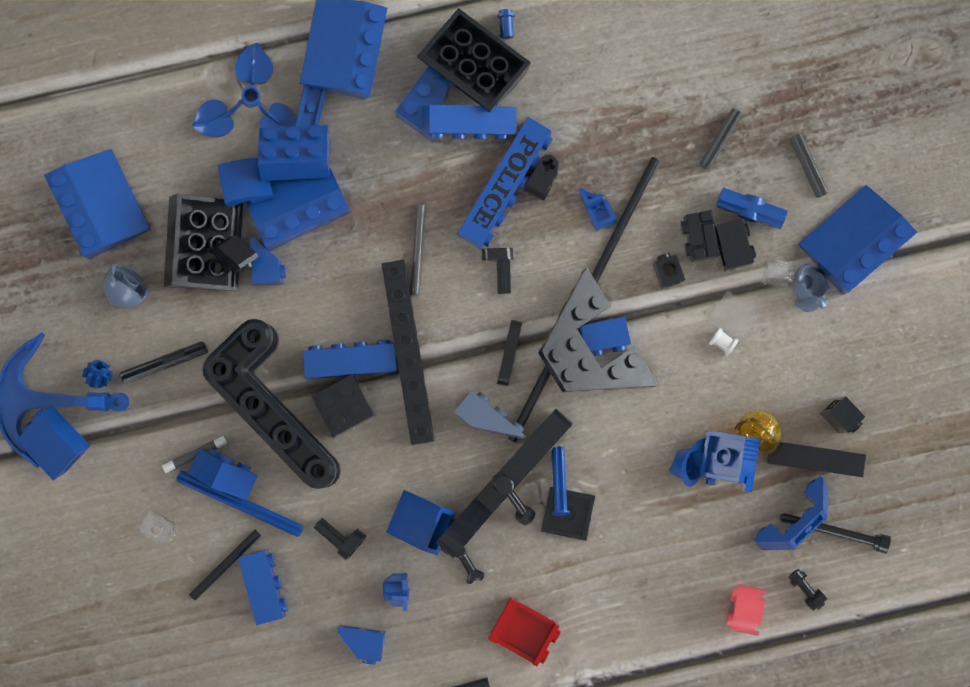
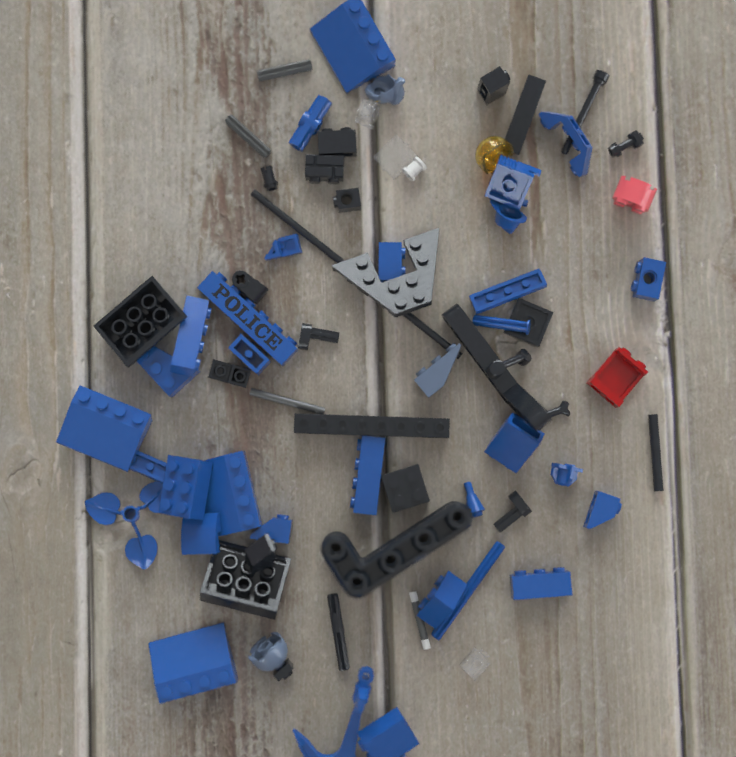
camera: 85 degrees left, 0 degrees up
blue gear [82,360,113,389] -> none
black bar [189,529,262,601] -> none
blue pin [497,9,515,39] -> none
black beam [497,320,522,386] -> none
none -> black slope [208,359,251,388]
none -> blue brick [228,334,271,376]
none -> black pin [261,165,278,191]
none -> black plate [273,658,294,682]
none -> blue cone [464,482,485,518]
none -> blue plate [469,268,547,315]
none -> blue brick [631,257,666,302]

